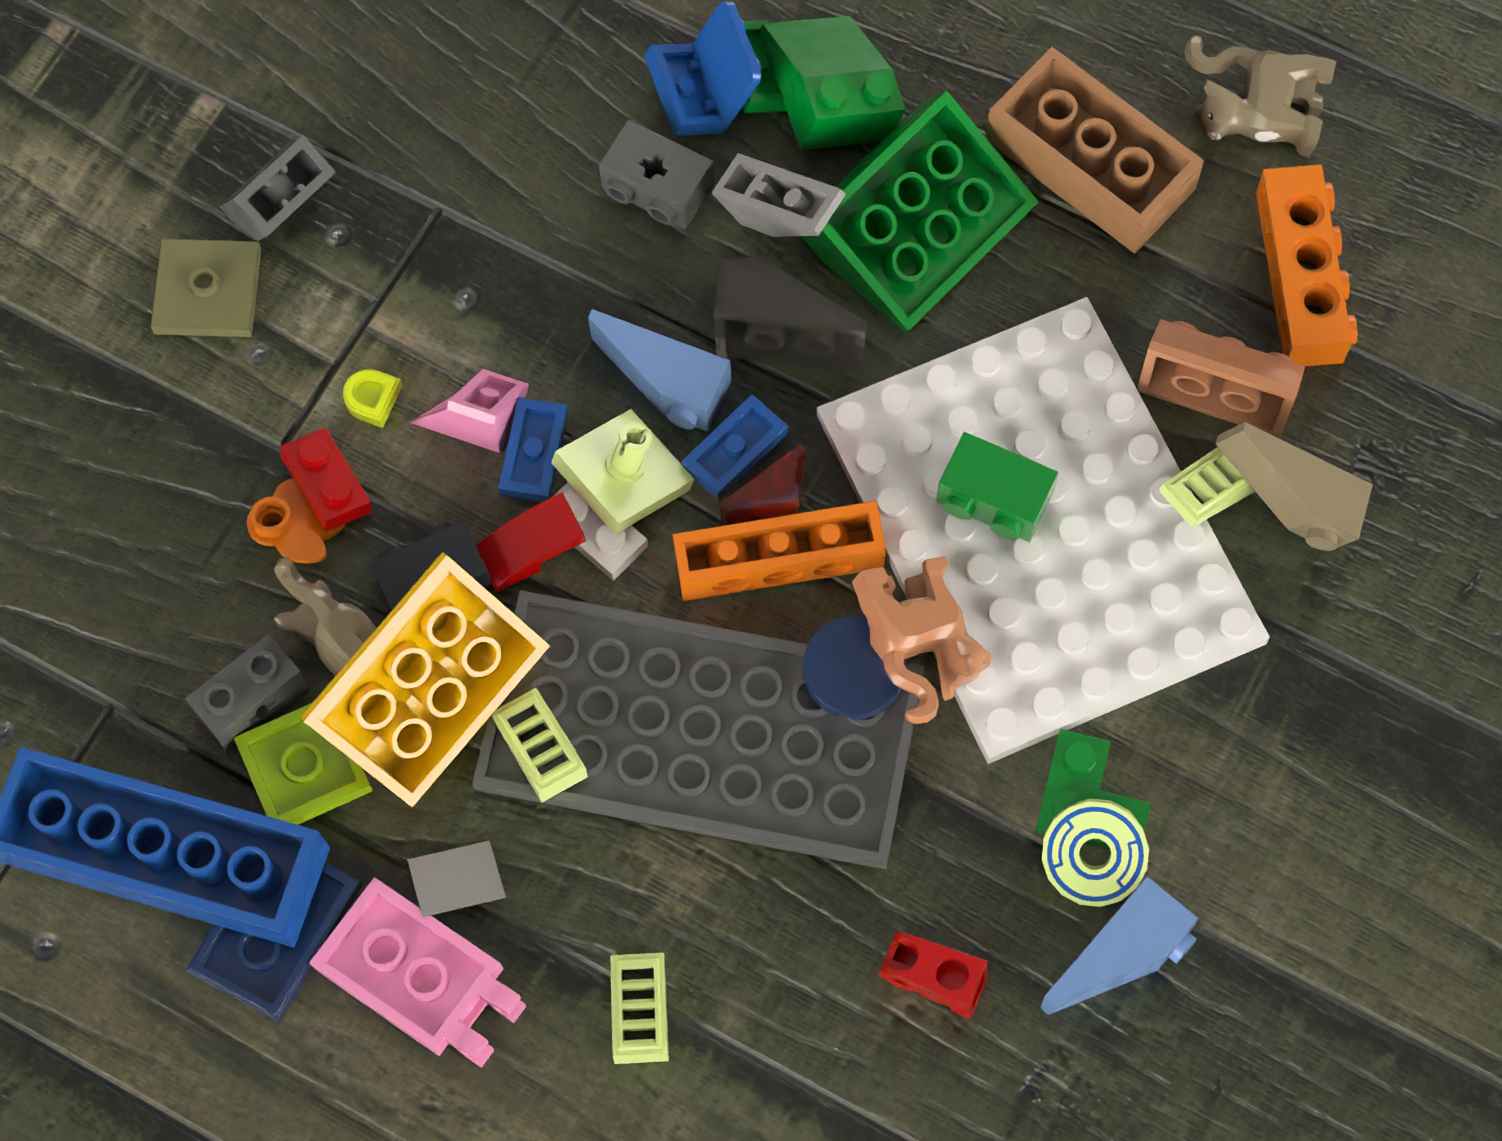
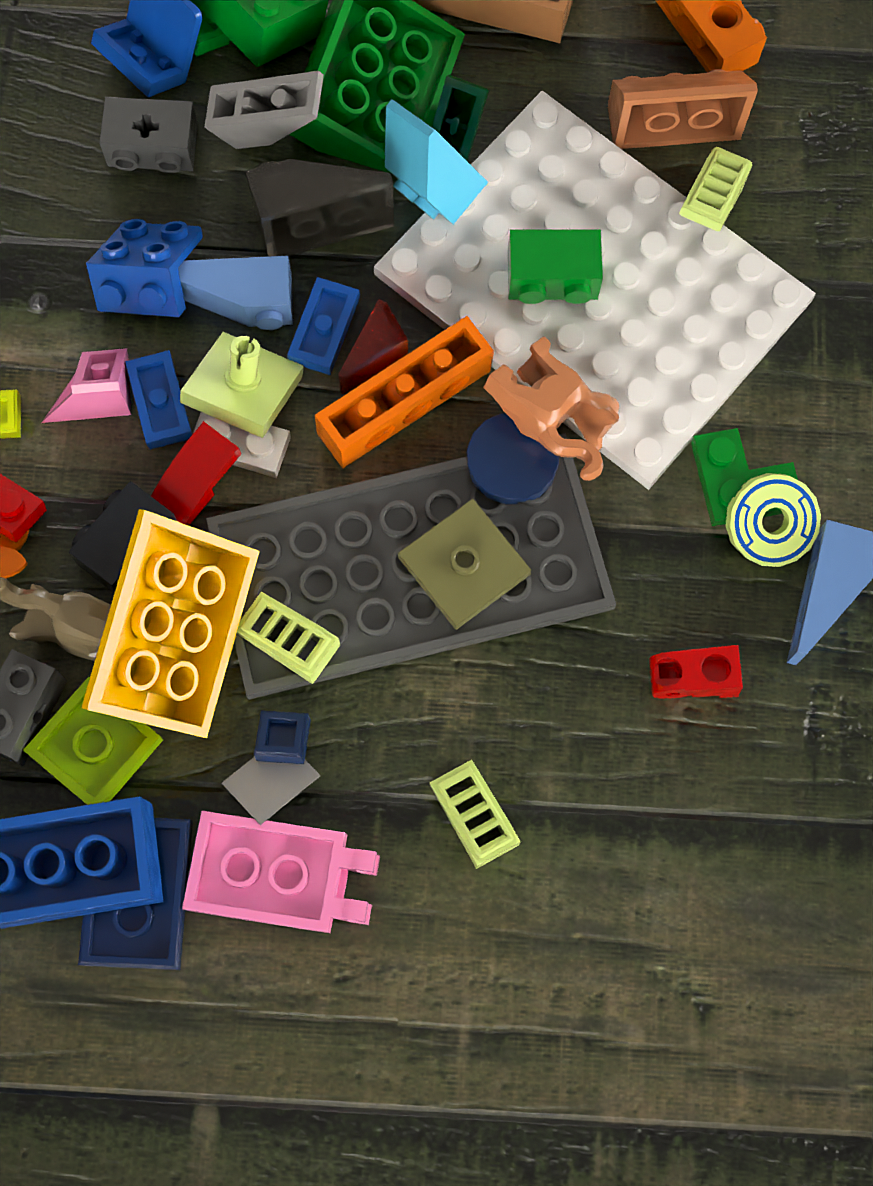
camera: 30 degrees left, 5 degrees up
dark tan slope [1216,422,1373,551] -> none
none -> blue bracket [86,219,203,317]
none -> dark blue tile [254,710,311,764]
none -> medium azure slope [385,99,488,225]
none -> olive plate [398,499,531,630]
none -> dark green slope [432,74,489,162]

